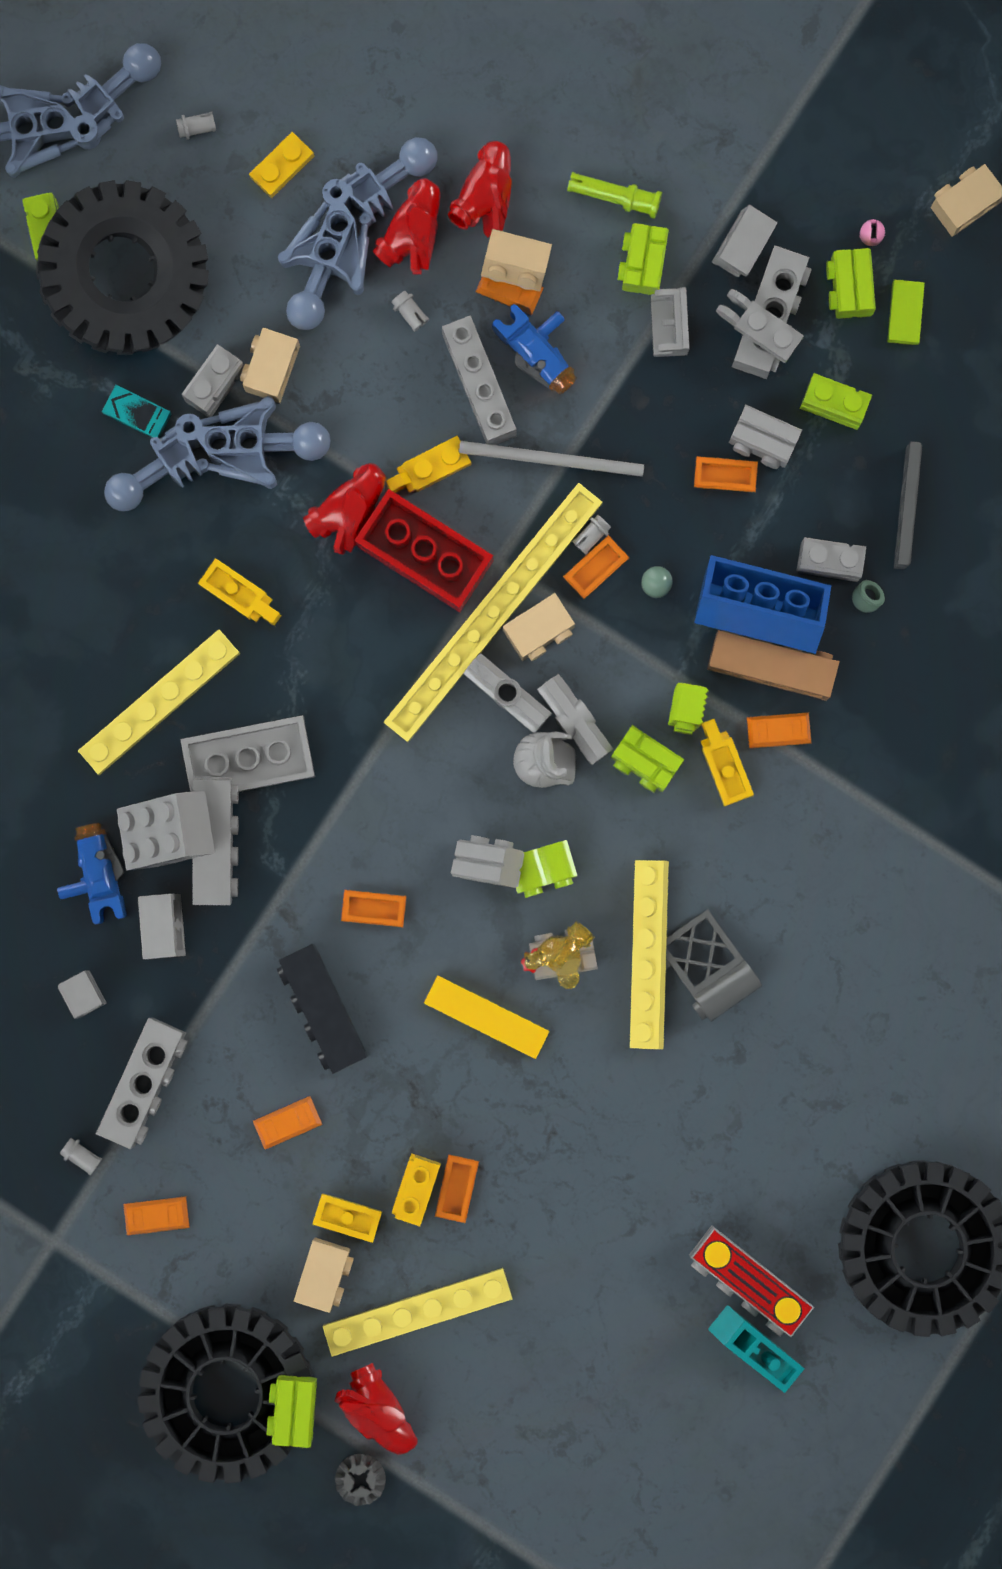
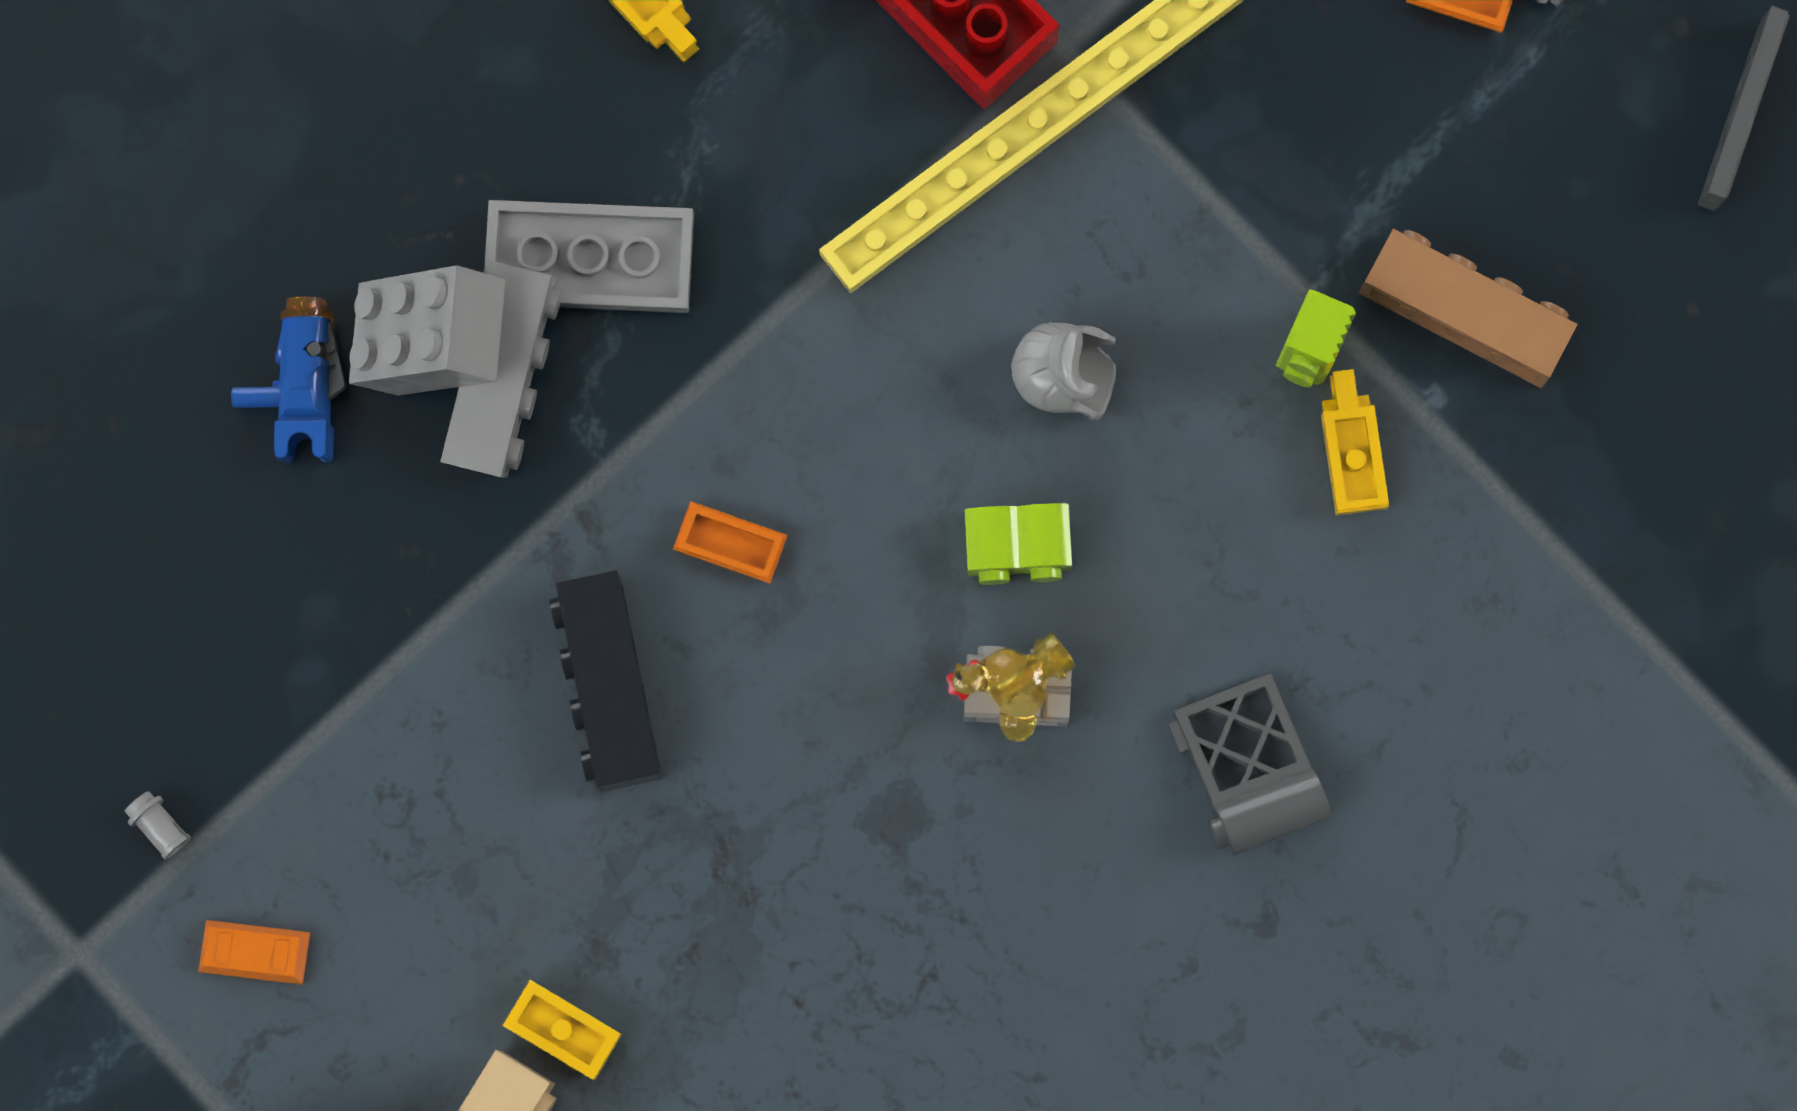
camera: 15 degrees right, 5 degrees down
light grey panel [58,970,107,1019] -> none
light yellow plate [78,630,240,775] -> none
light grey brick [96,1017,188,1149] -> none
light grey hinge [138,894,186,959] -> none
orange tile [253,1096,323,1150] -> none
yellow window [392,1153,441,1226] -> none
yellow tile [424,975,549,1059] -> none
orange tile [435,1154,479,1223] -> none
light grey brick [451,835,524,888] -> none
light grey piece [463,653,552,733] -> none
tan brick [503,593,575,661] -> none
light grey piece [537,674,613,765] -> none
orange tile [563,535,629,599] -> none
light grey pin [572,515,611,555] -> none
lime brick [611,725,684,793] -> none
light yellow plate [630,860,669,1049] -> none
sand green piece [641,566,673,598] -> none
blue brick [694,555,831,654] -> none
orange tile [747,713,811,748] -> none
light grey brick [797,537,866,582] -> none
sand green piece [852,580,885,613] -> none

